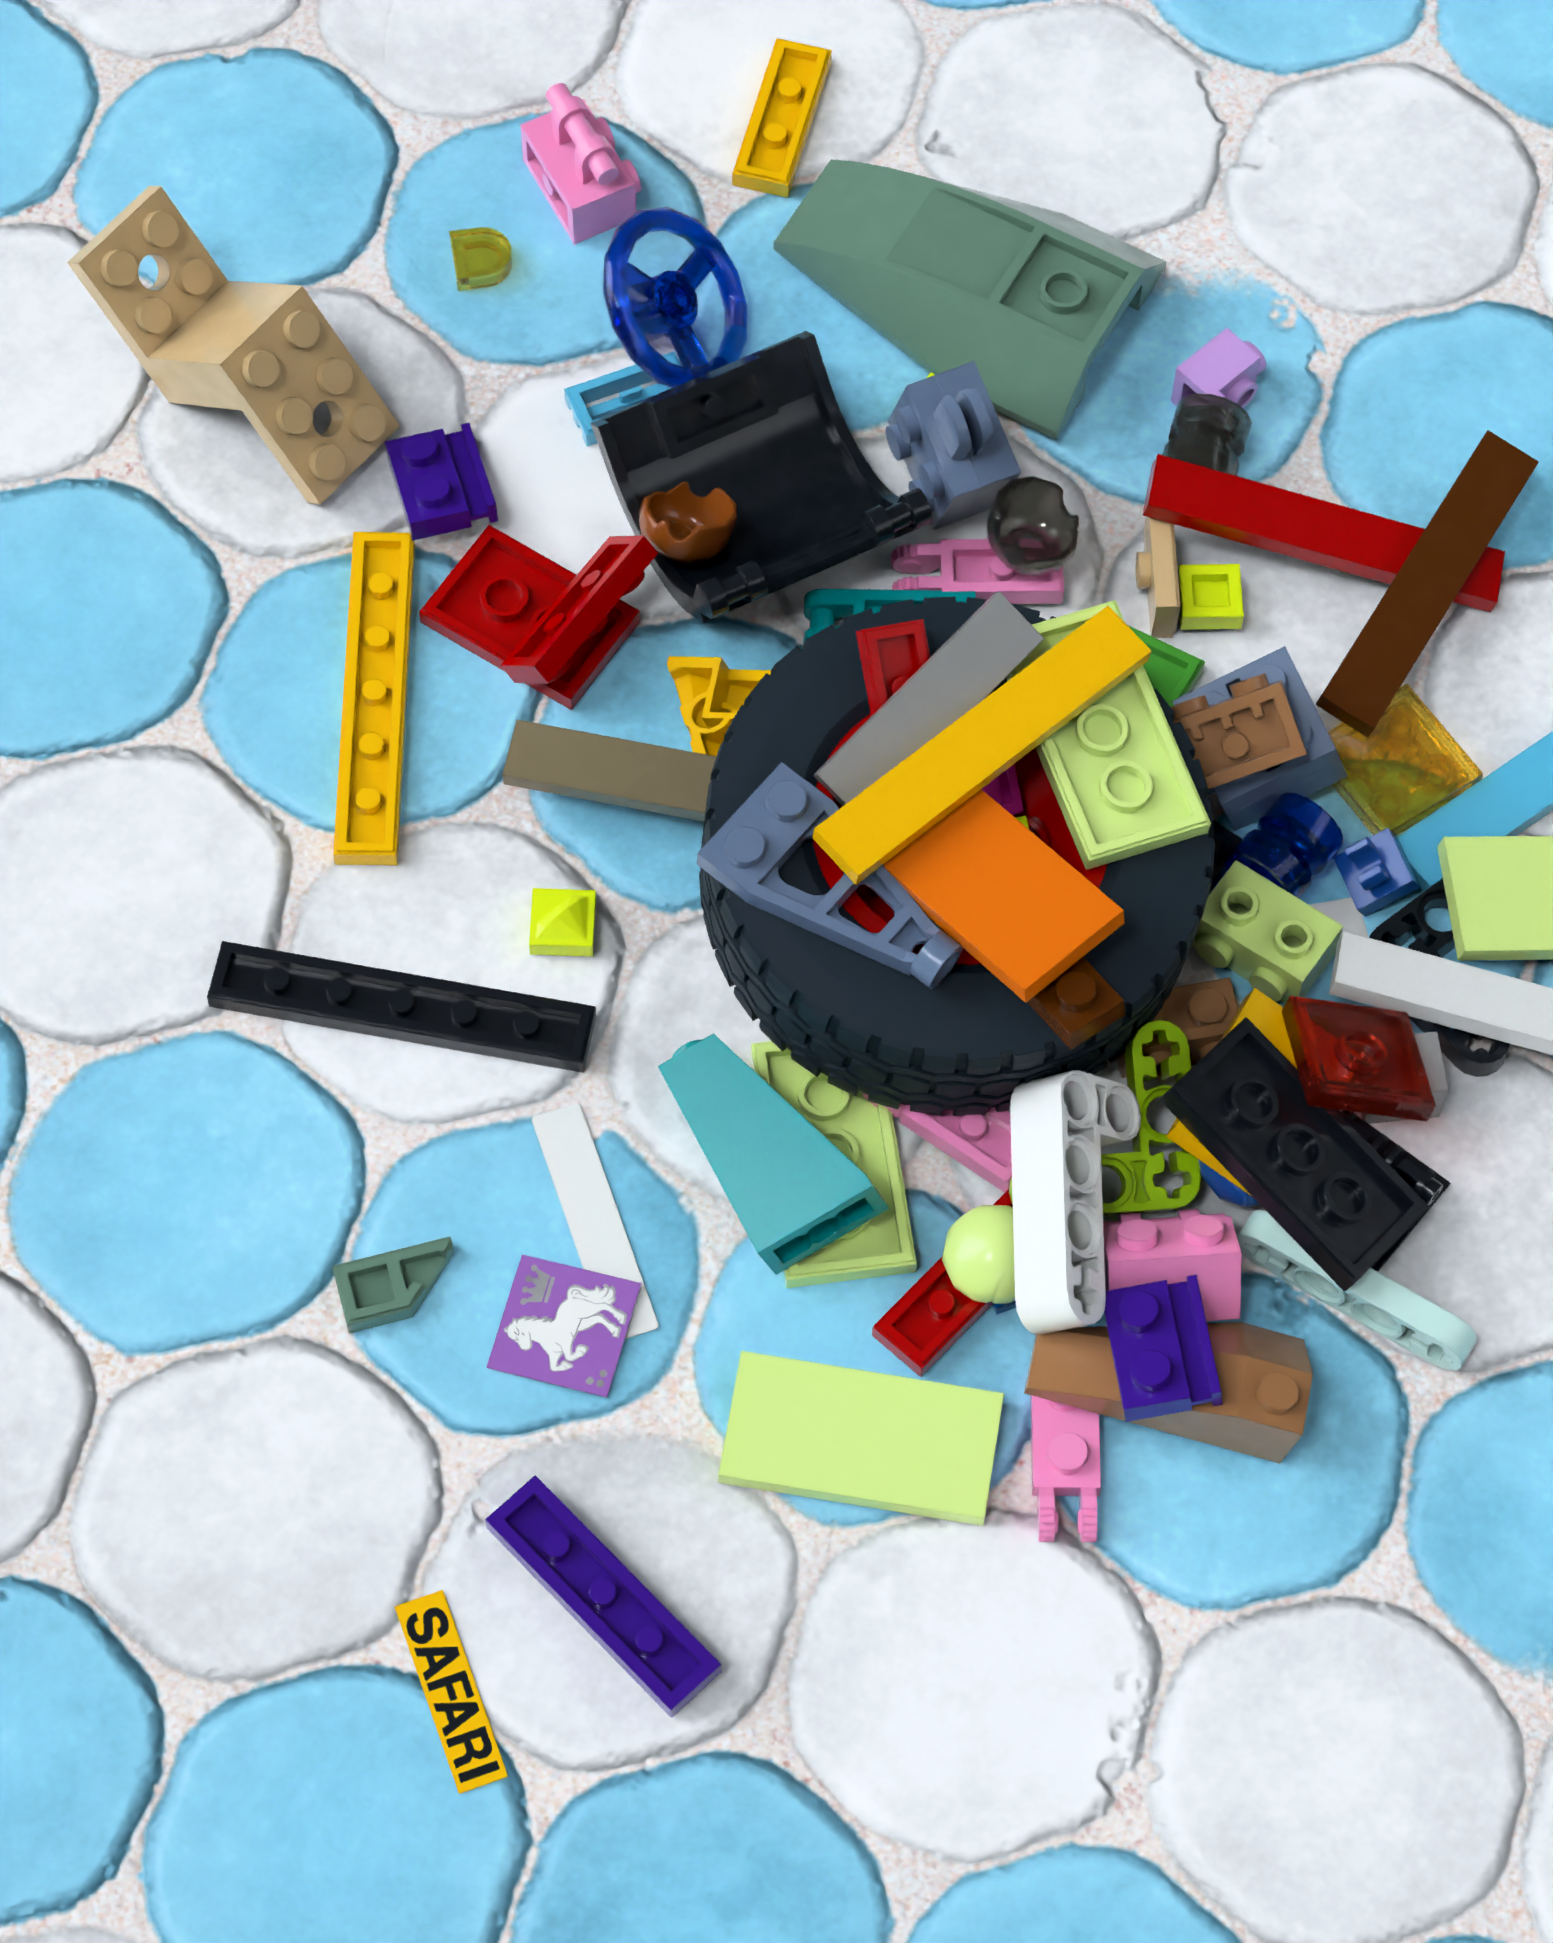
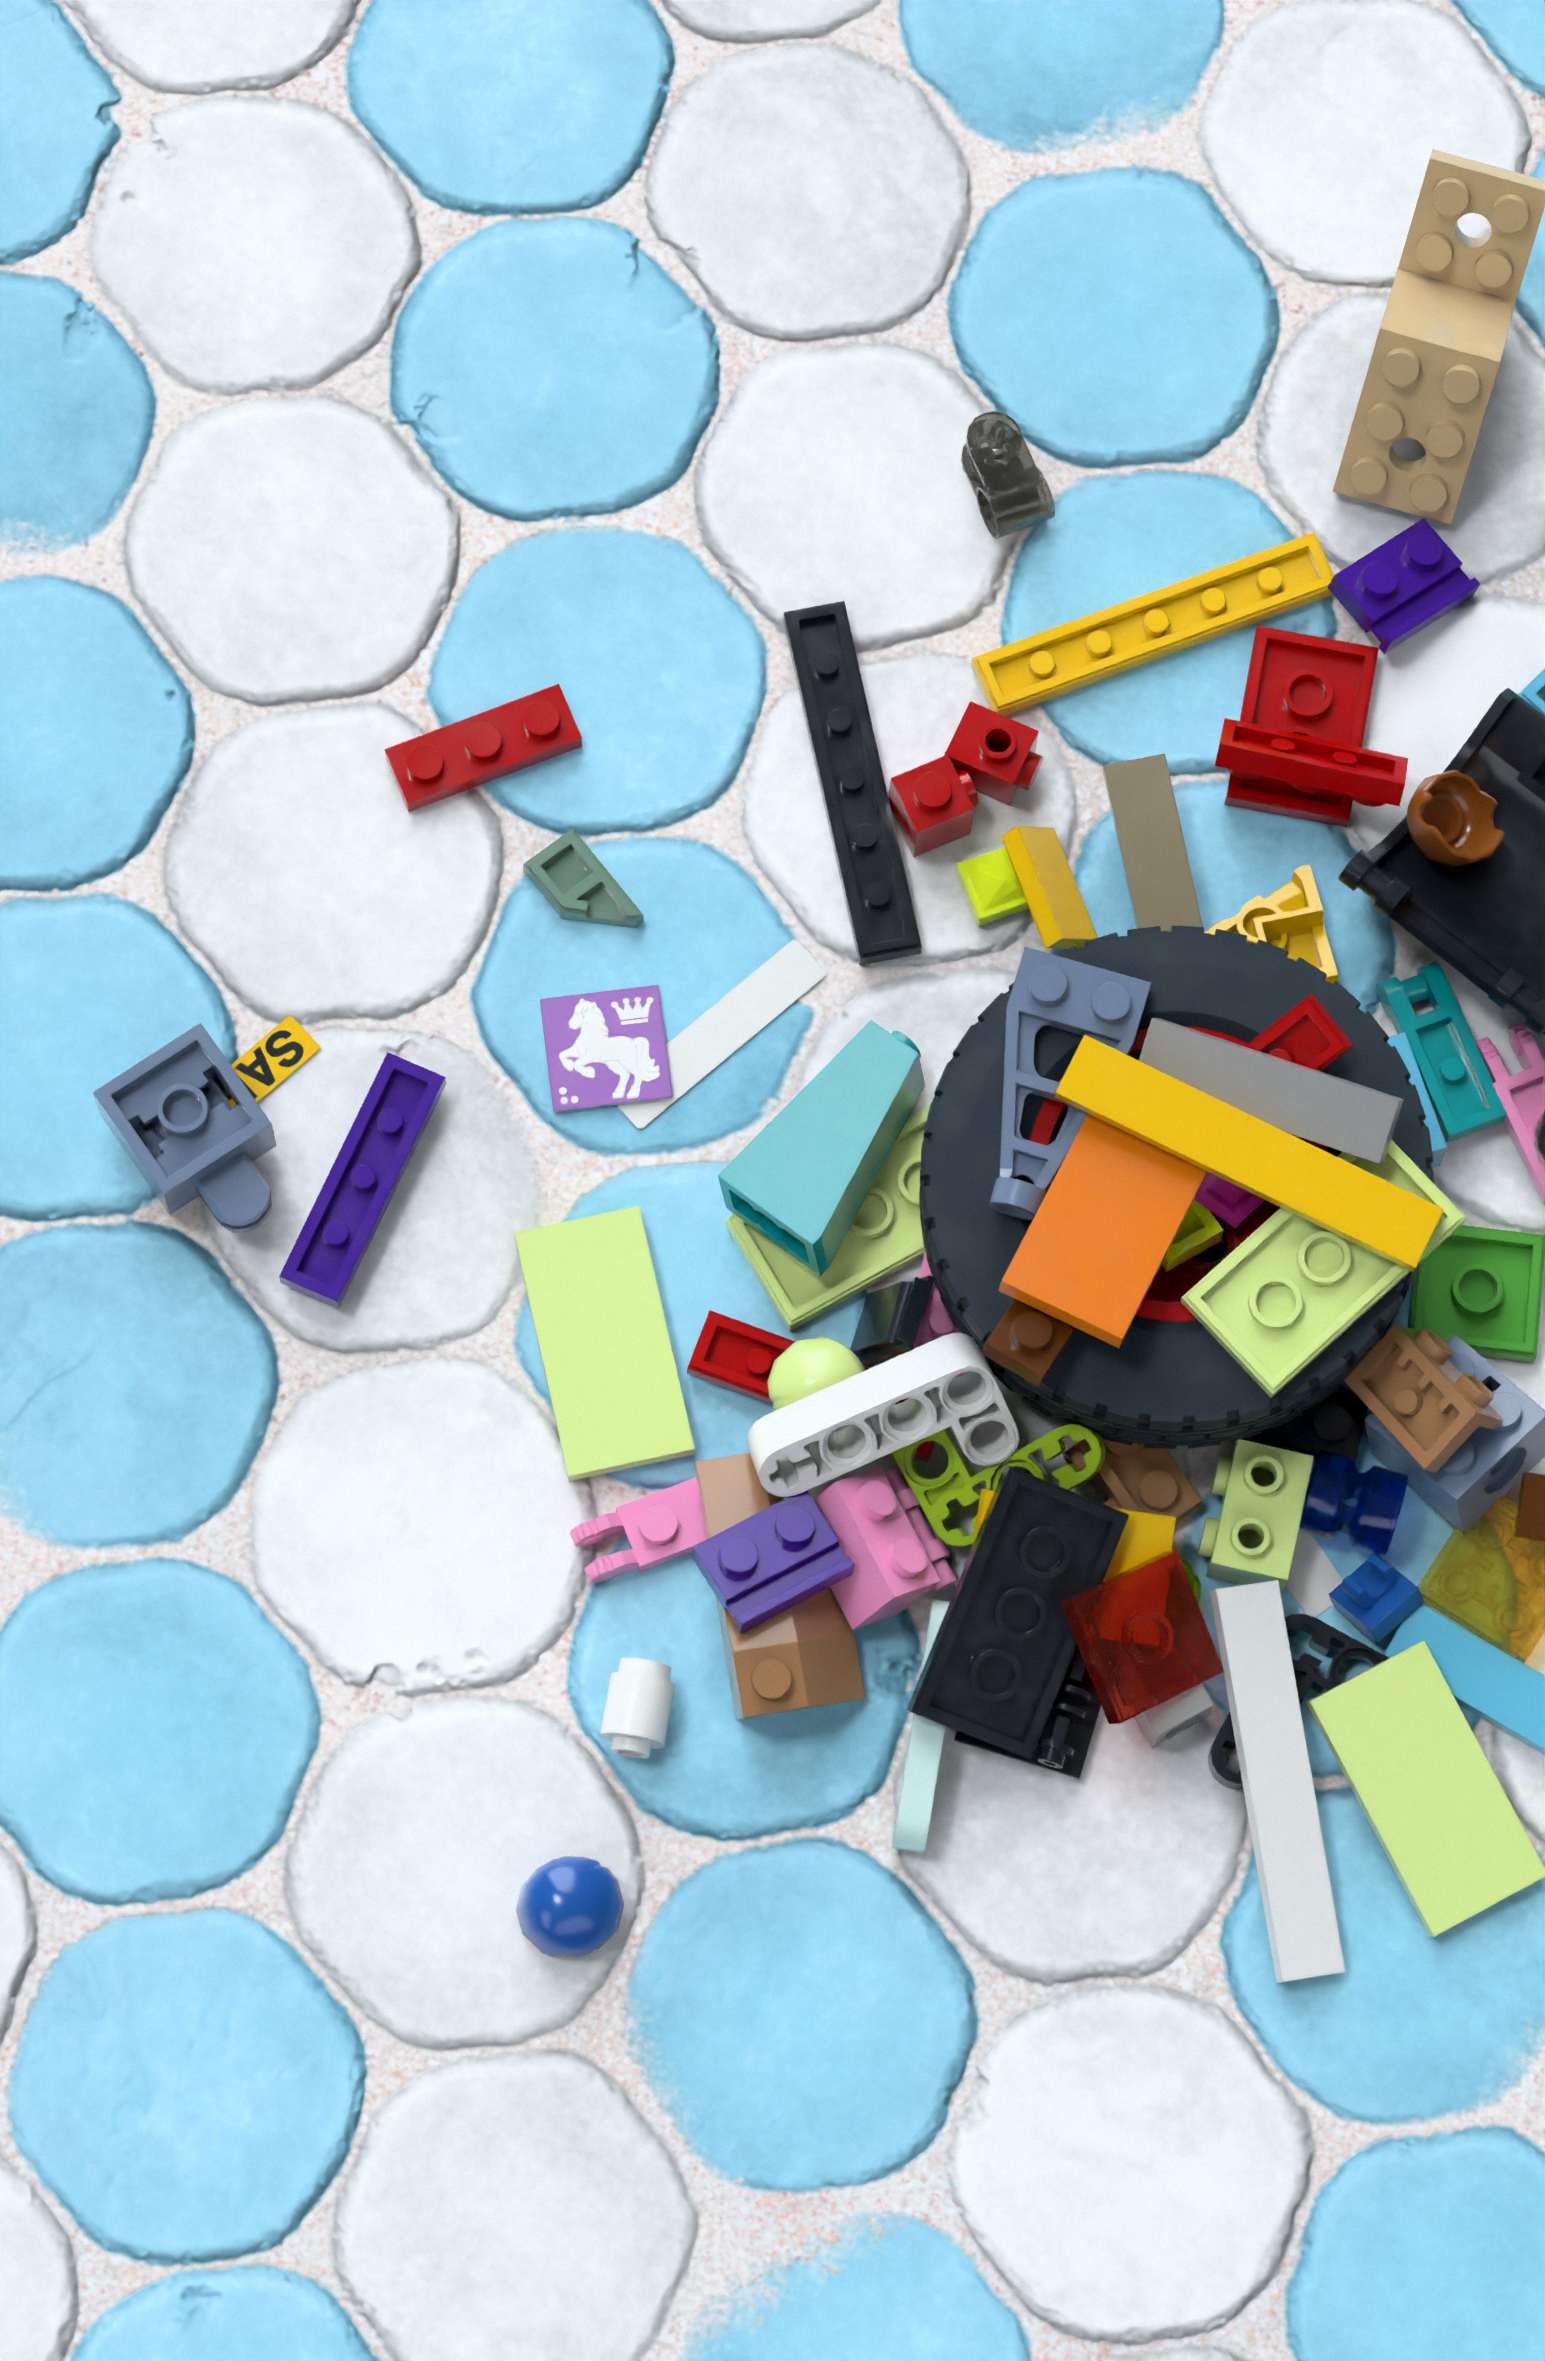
camera: 65 degrees right, 10 degrees up
none -> sand blue brick [93,1023,277,1233]
none -> red plate [384,684,582,812]
none -> blue hair [516,1856,624,1957]
none -> white brick [600,1658,675,1758]
none -> black piece [850,1275,935,1366]
none -> red brick [888,754,979,858]
none -> red brick [944,701,1043,806]
none -> clear smoke piece [960,411,1055,539]
none -> yellow tile [1002,826,1098,949]

